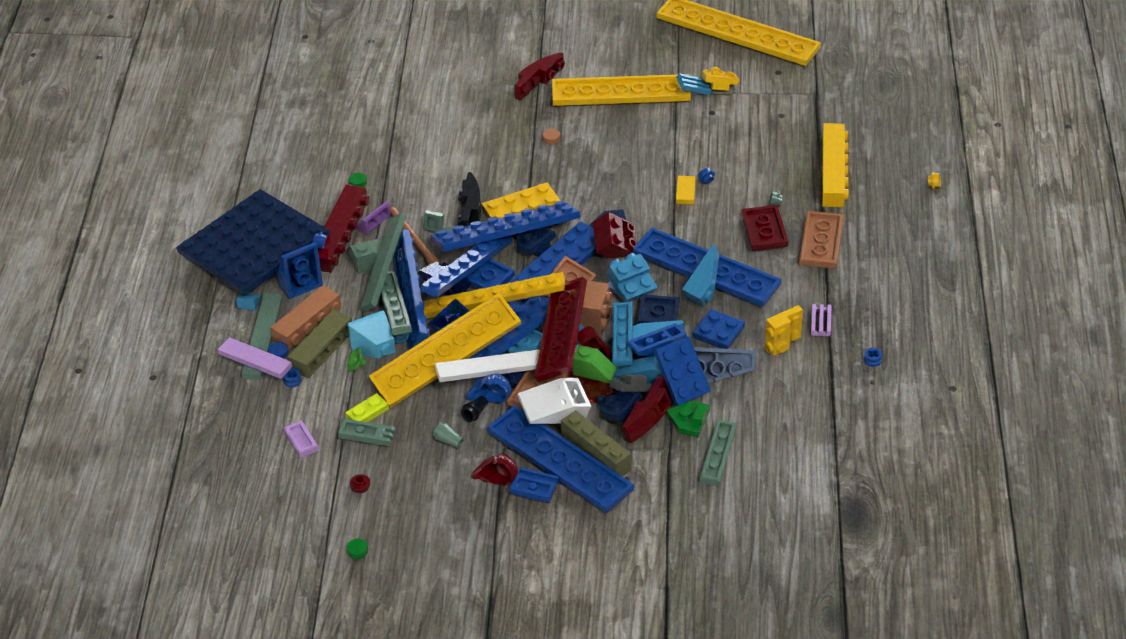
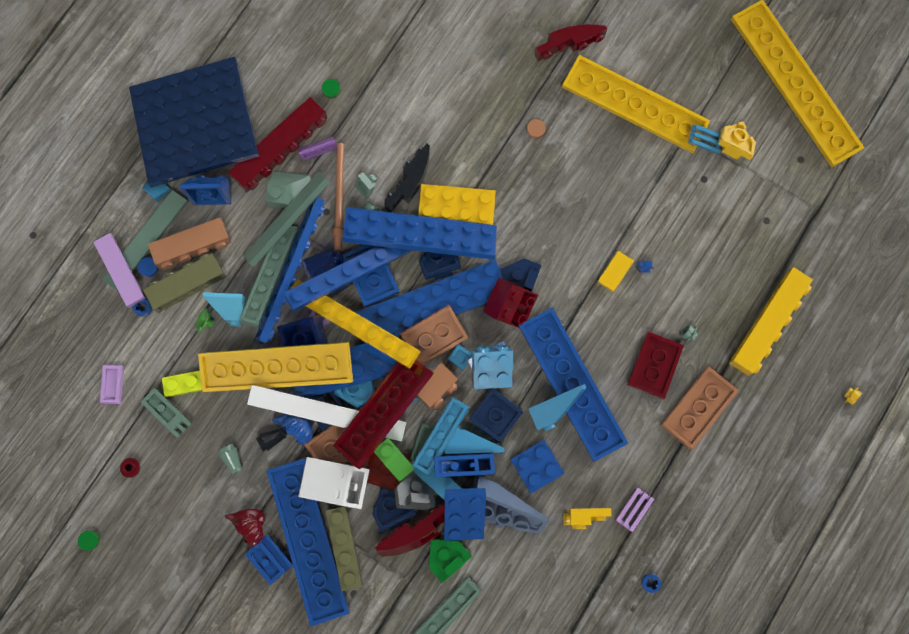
camera: 25 degrees right, 35 degrees up
blue plate [312,232,327,250] -> none
dark red brick [577,326,613,359] -> none

